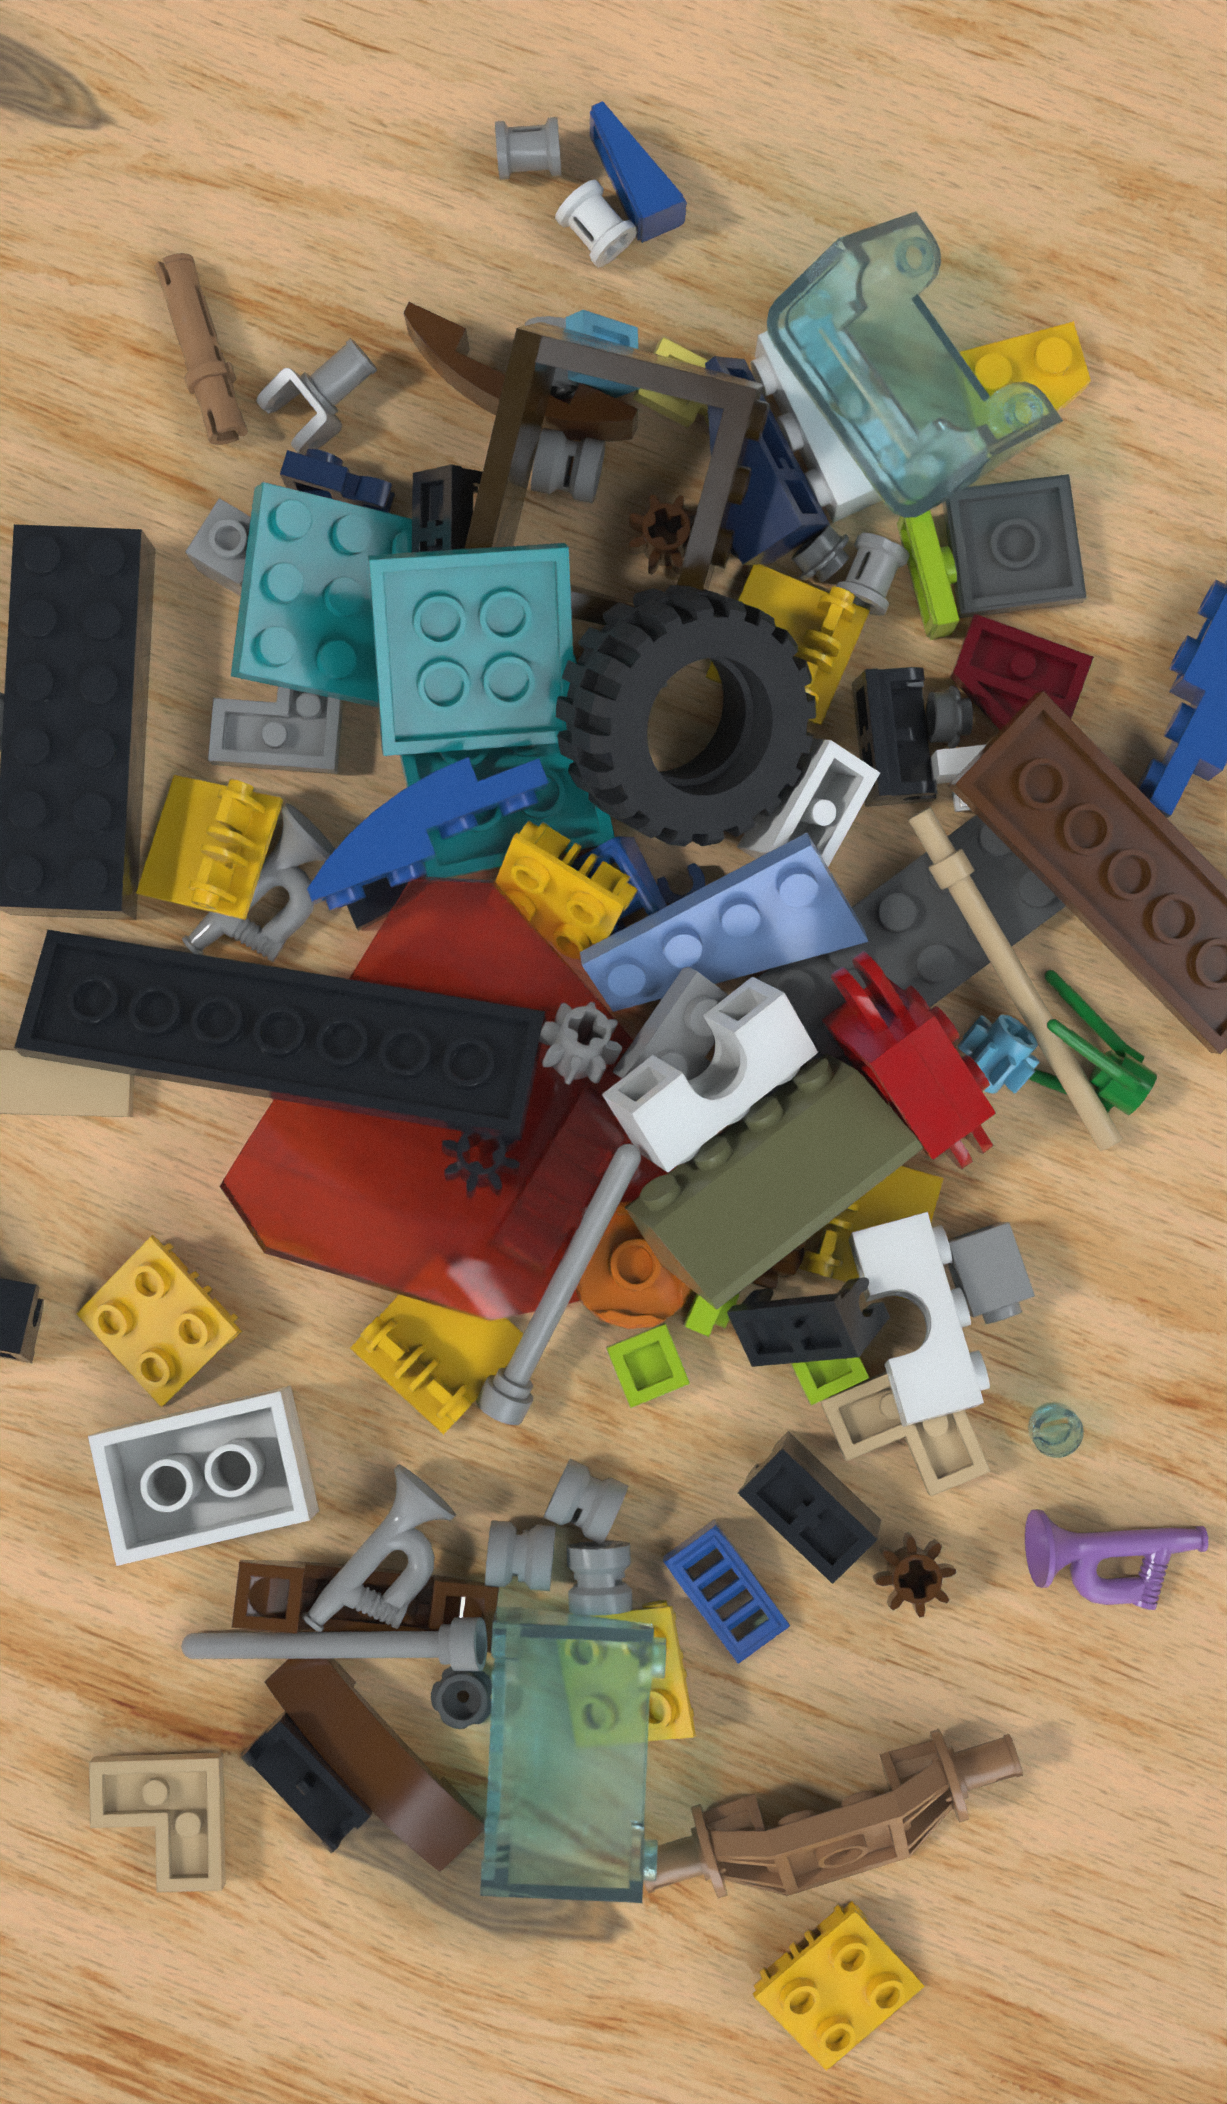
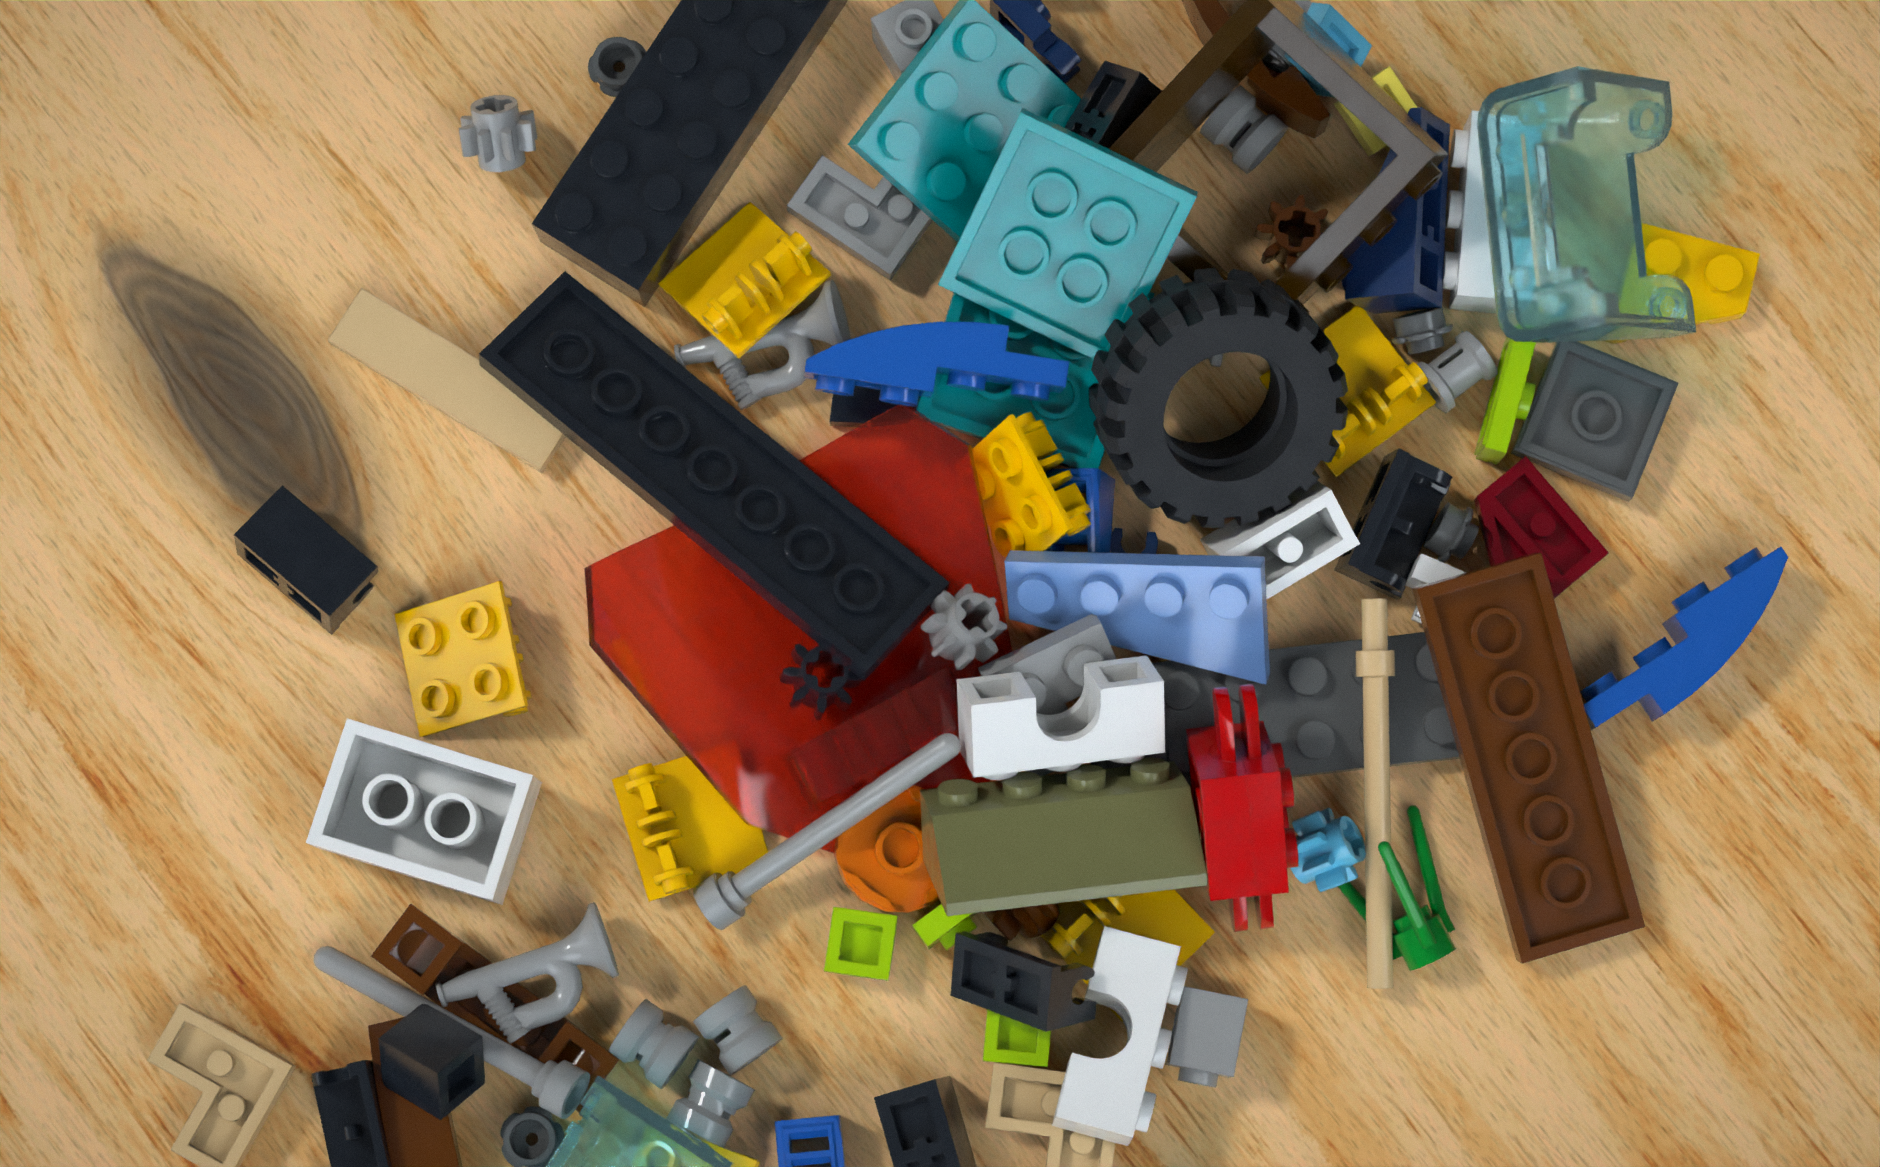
camera: 30 degrees right, 5 degrees down
none -> black panel [378,1004,485,1120]

